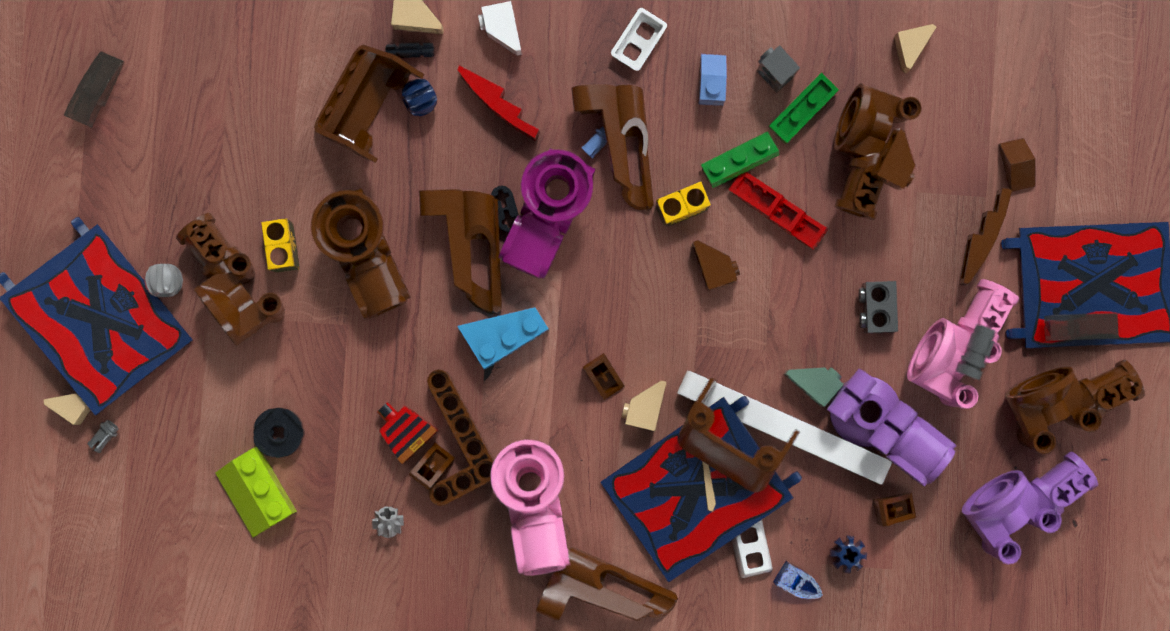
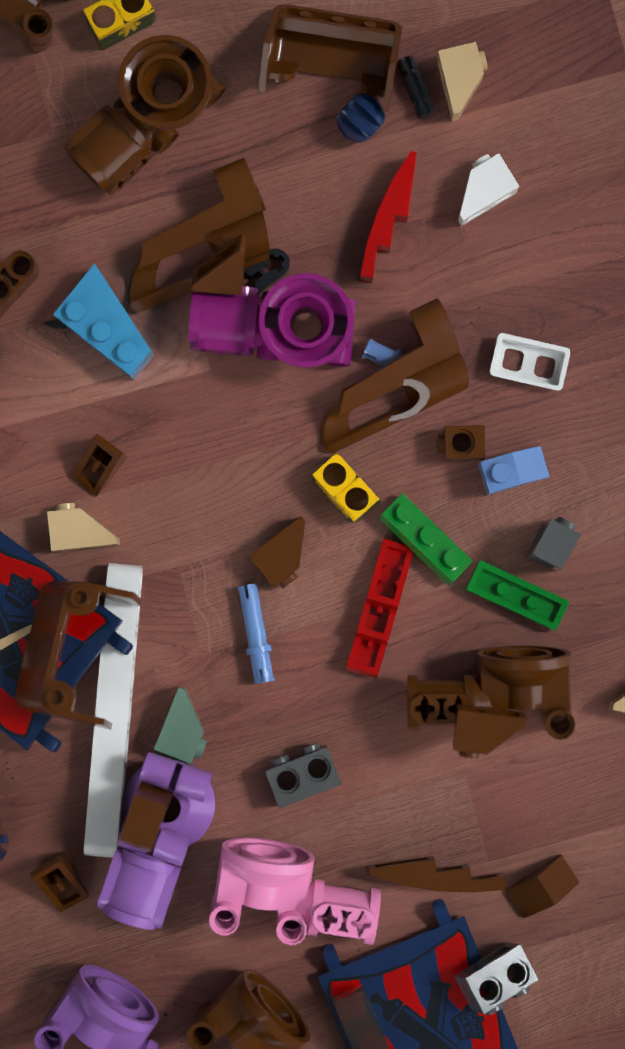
camera: 70 degrees right, 0 degrees up
dark grey axle [956,324,996,380] -> none
none -> reddish brown slope [119,782,173,853]
none -> reddish brown slope [191,233,246,295]
none -> medium blue pin [237,583,275,684]
none -> reddish brown brick [437,425,485,461]
none -> brick [454,942,538,1015]

